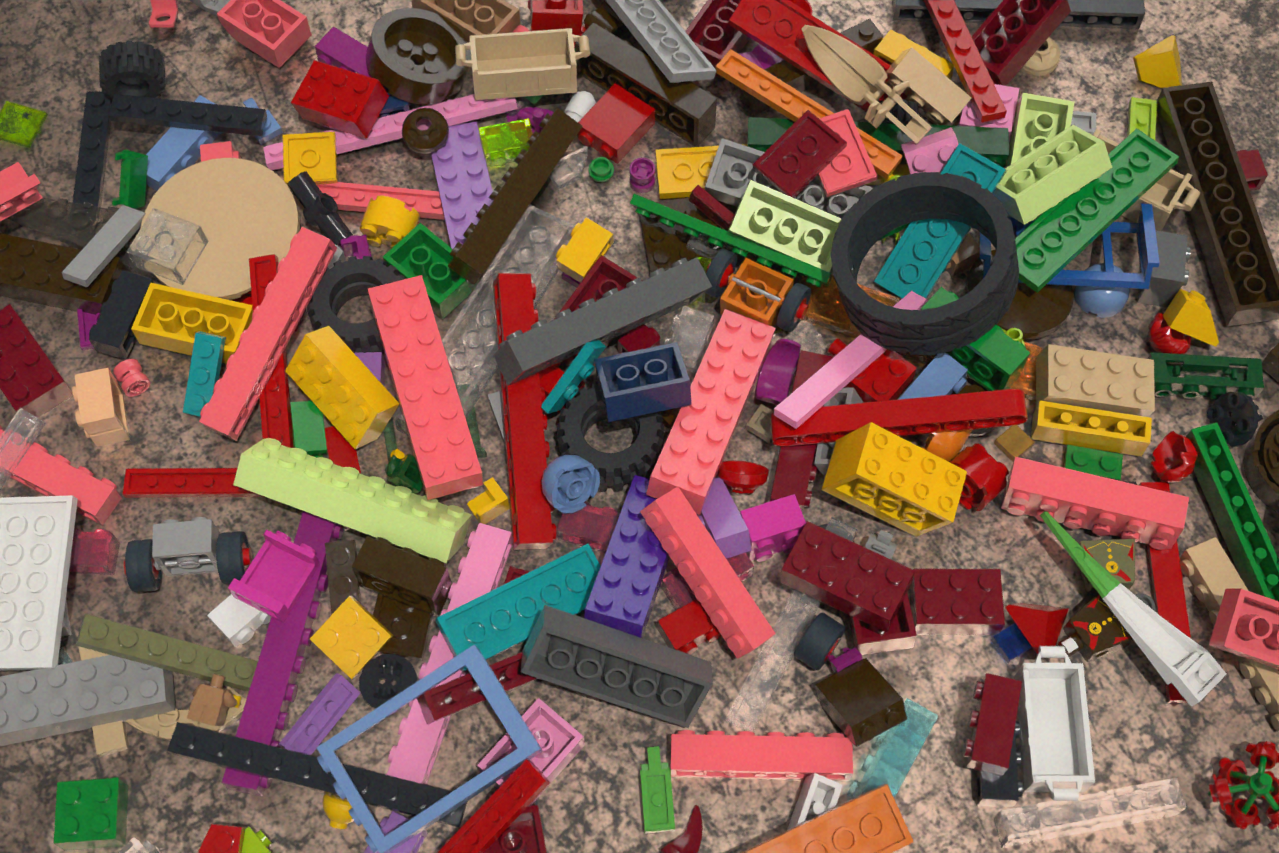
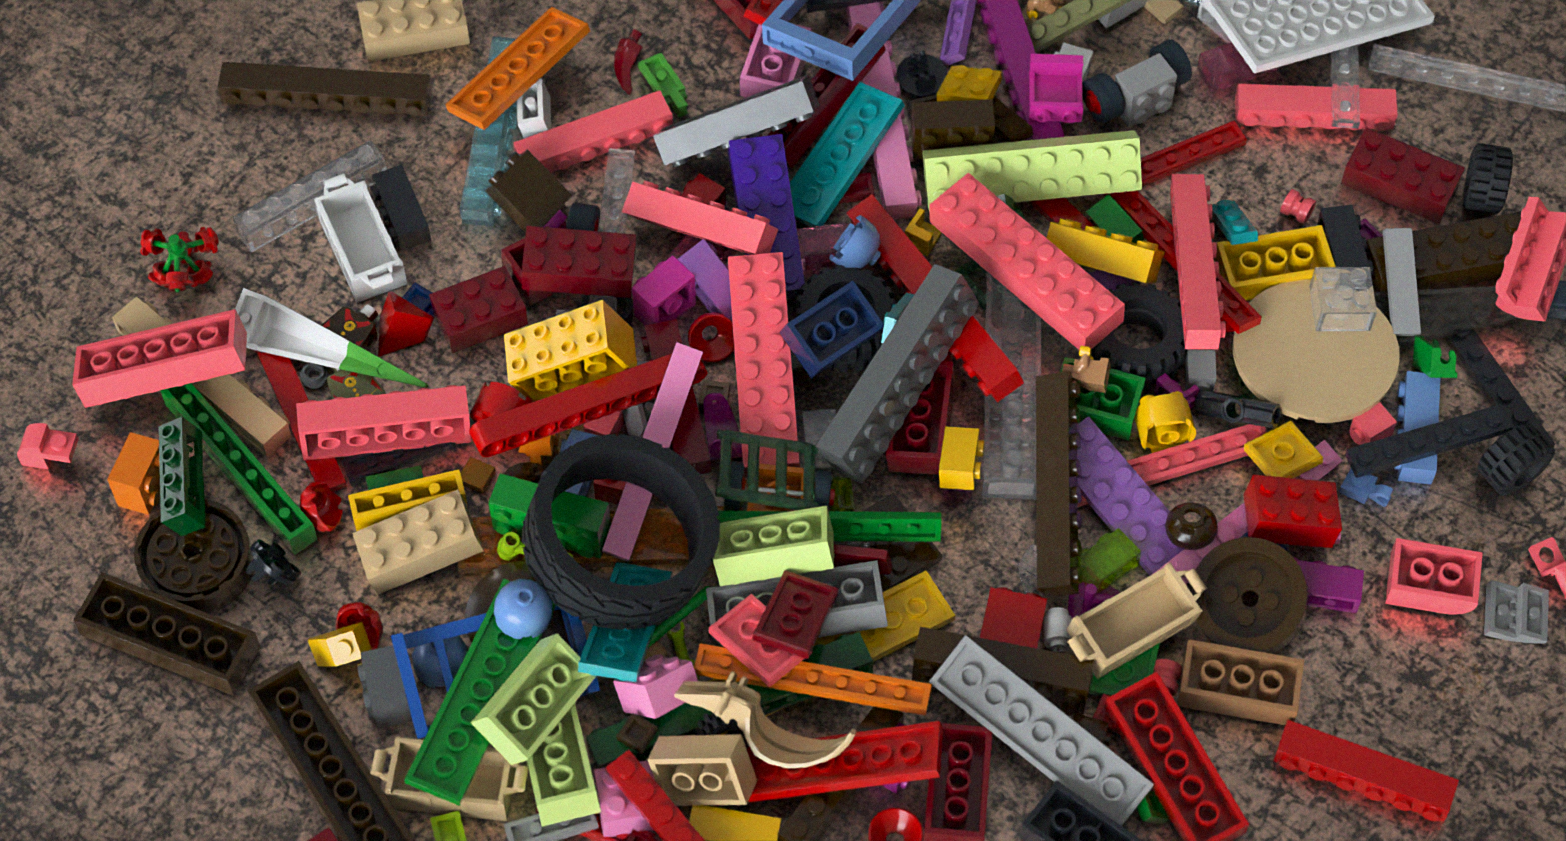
camera: 155 degrees right, 5 degrees down
light nougat piece [72,368,130,447] -> none
green plate [588,157,614,182] -> none
magenta wheel [629,157,655,193] -> none
dark red brick [963,673,1022,776] -> none
dark green brick [1148,352,1264,400] -> none
none -> medium blue cylinder [494,579,552,639]
none -> dark brown tile [616,713,658,754]
none -> clear green bar [715,429,819,510]
none -> medium nougat piece [1062,346,1111,393]

